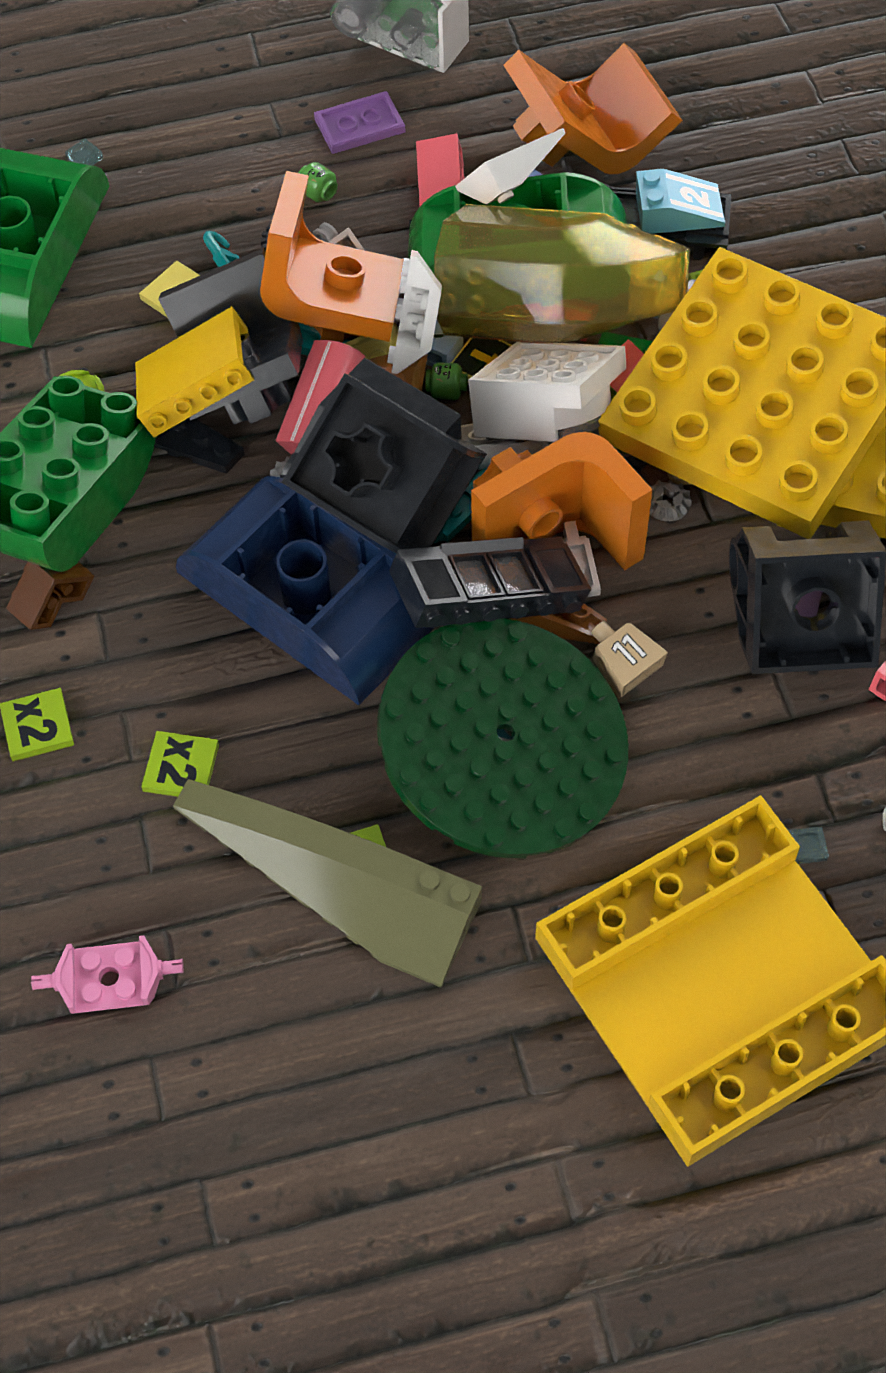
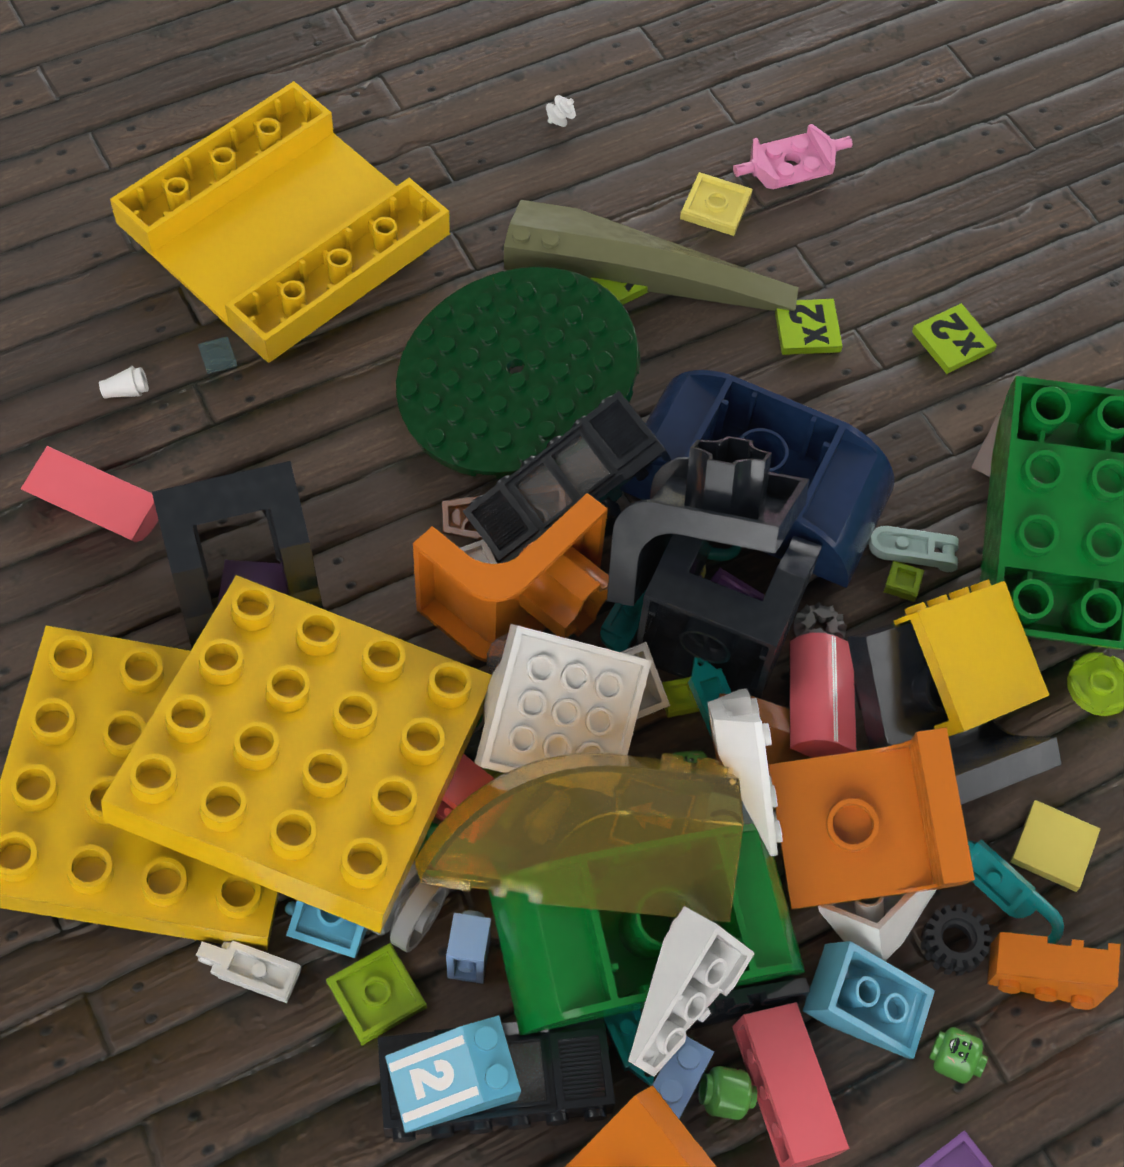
camera: 160 degrees right, 0 degrees up
light grey bush [312,222,339,242] -> none
tan torso [591,621,668,699] -> none
none -> white wheel [546,95,576,127]
none -> light yellow tile [680,172,753,236]
none -> medium azure slope [803,941,935,1059]
none -> light aqua plate [868,526,959,572]
none -> lime tile [884,560,924,602]
none -> orange wedge [987,932,1121,1010]

